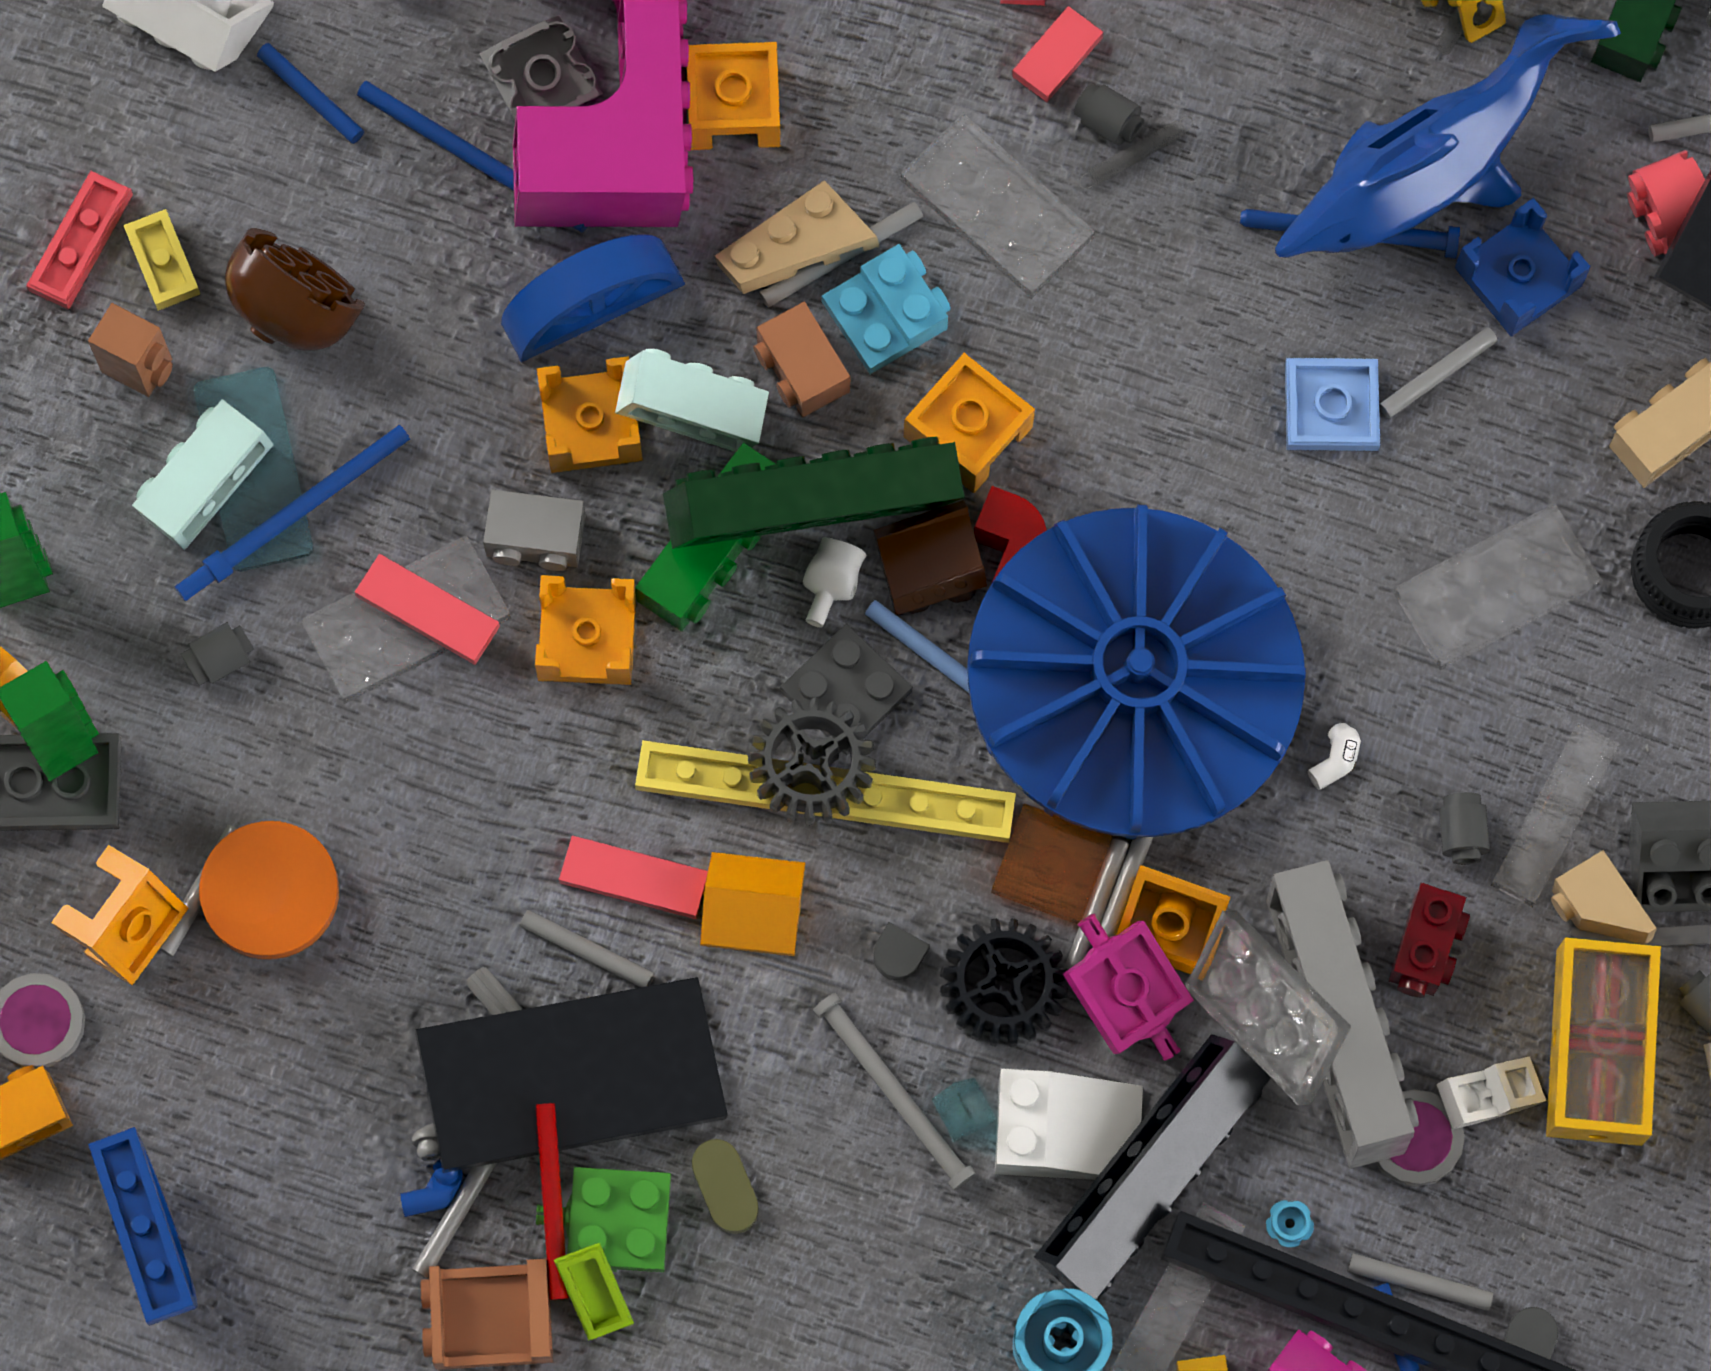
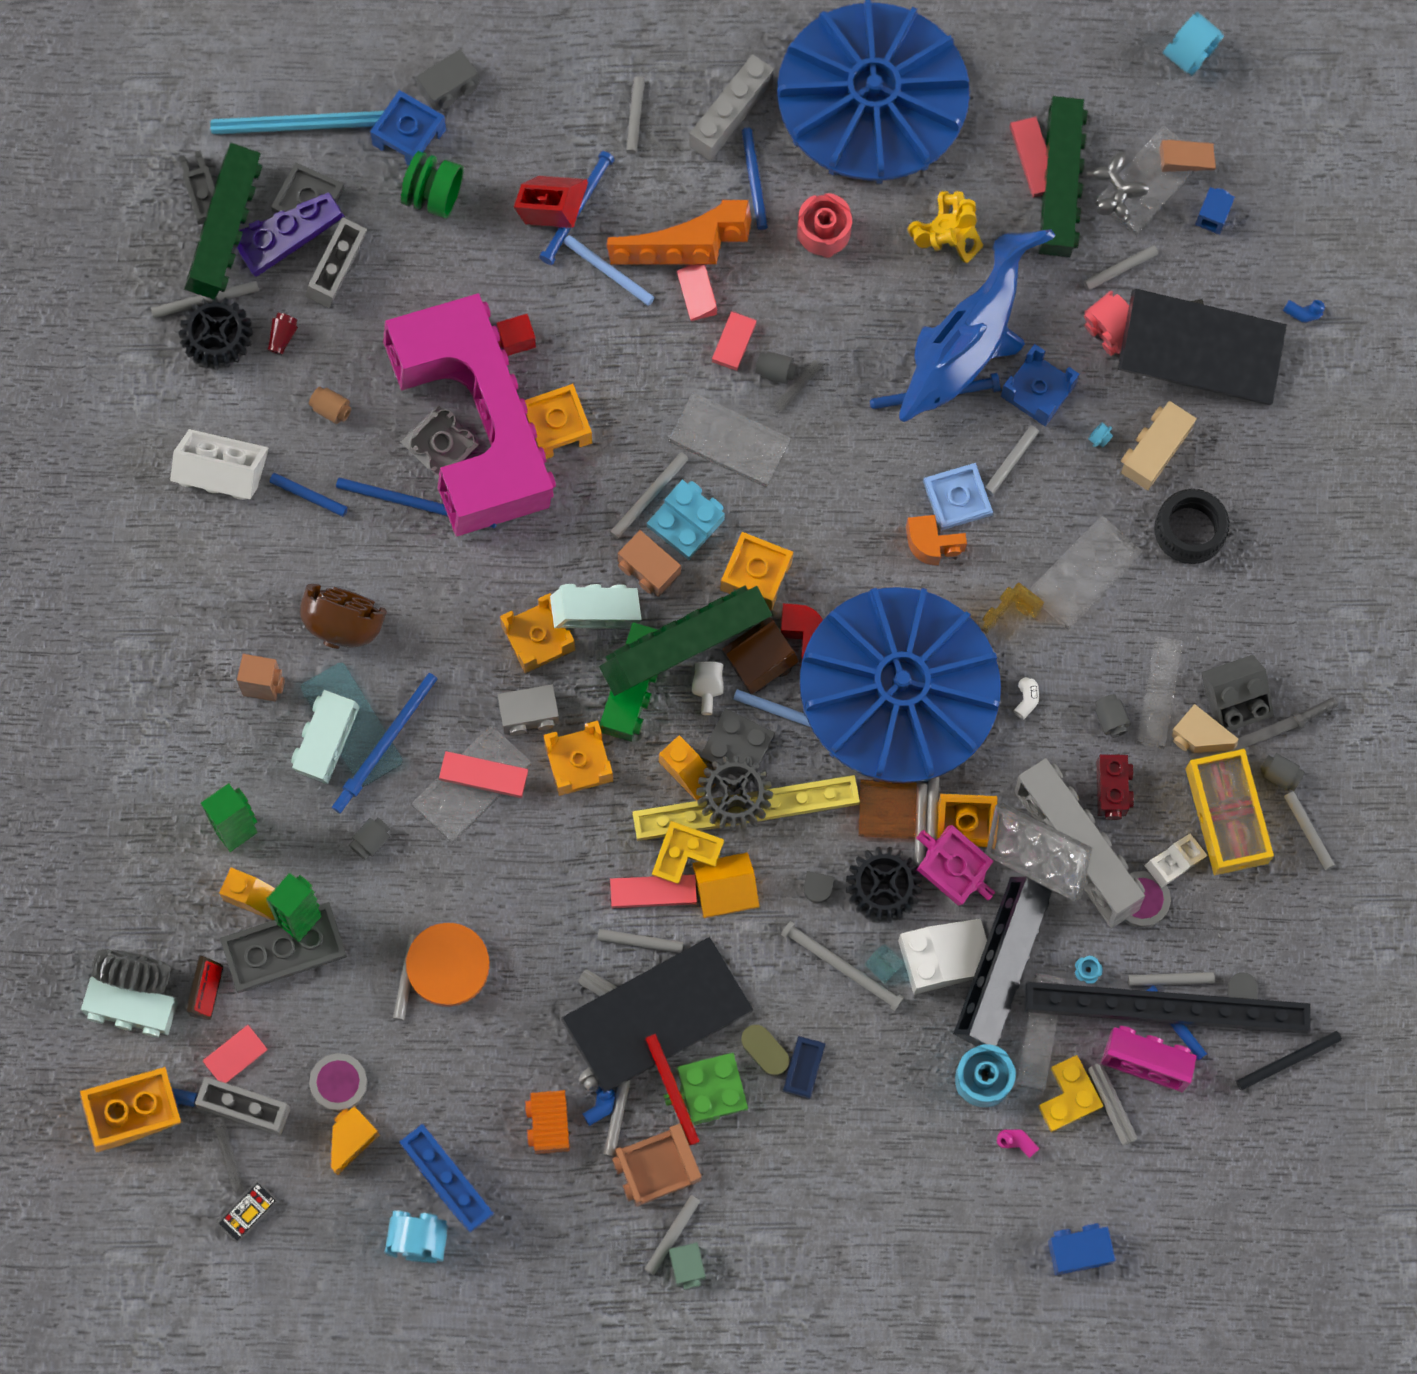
camera: 20 degrees left, 0 degrees up
coral tile [26,171,133,310] -> none
light orange panel [51,845,189,986] -> none
light yellow plate [123,209,200,311] -> none
blue window [501,234,685,363] -> none
lime tile [554,1243,634,1340] -> none
tan wing [715,180,879,294] -> none
none -> medium azure brick [385,1211,448,1263]
none -> orange brick [525,1090,570,1154]
none -> yellow plate [652,821,725,885]
none -> light orange slope [659,735,716,801]
none -> dark blue tile [783,1036,826,1100]
none -> orange brick [906,515,967,565]
none -> clear yellow bracket [982,582,1045,634]
none -> medium azure plate [1088,422,1113,448]

